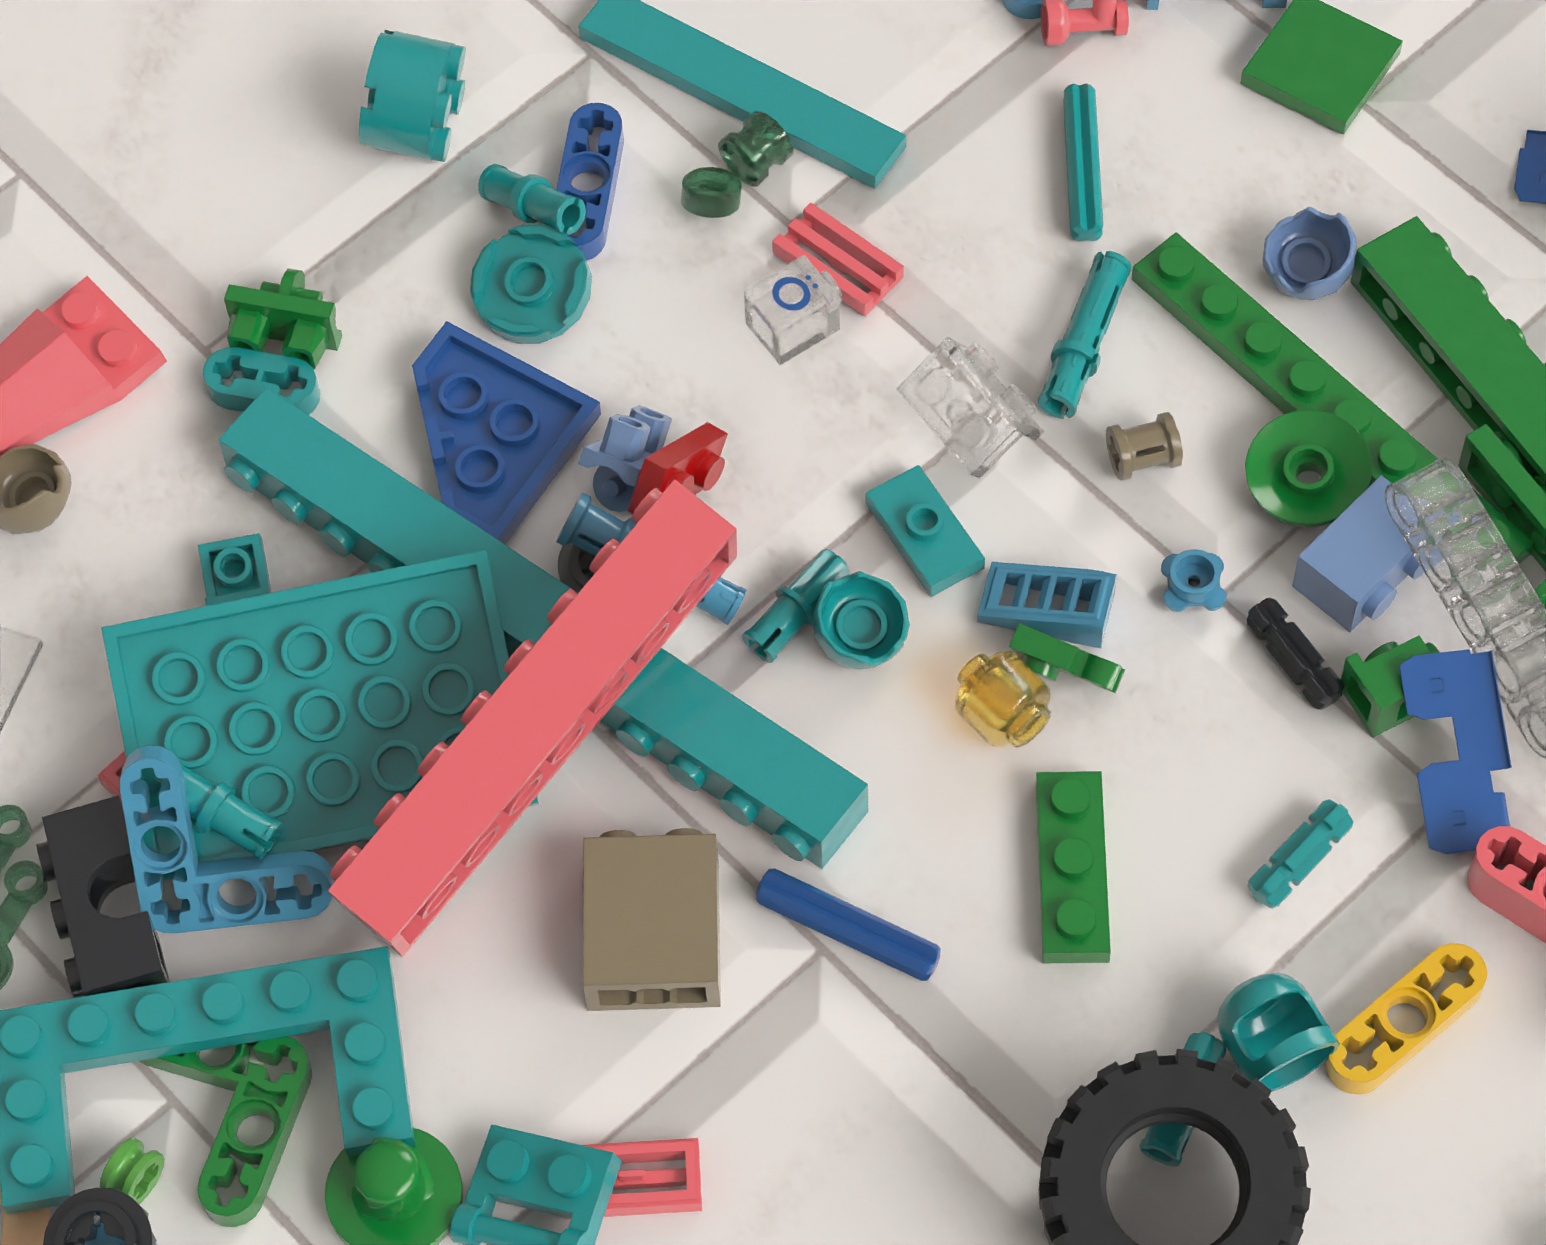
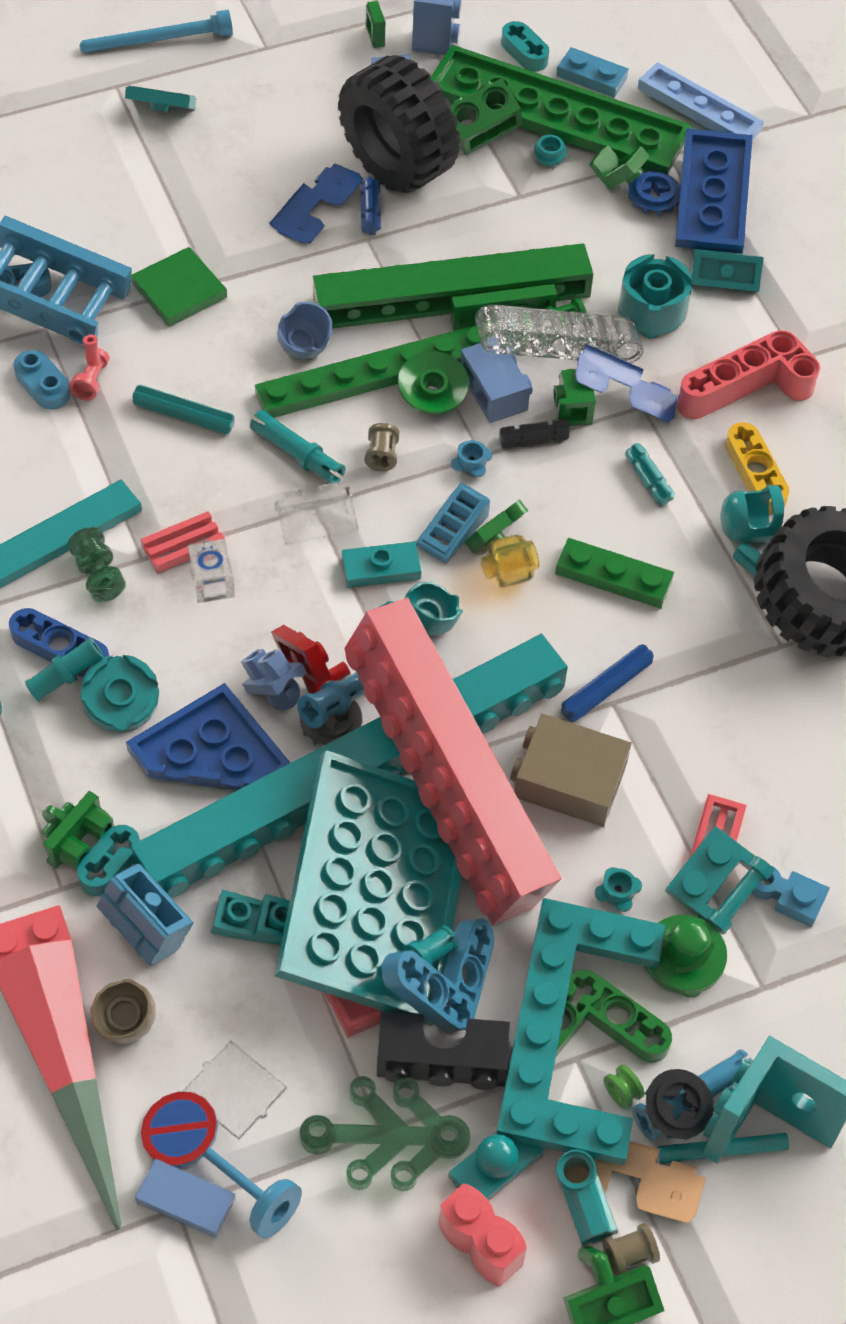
camera: 75 degrees left, 5 degrees down
none -> dark azure brick [96,864,194,966]
none -> teal plate [594,867,642,912]

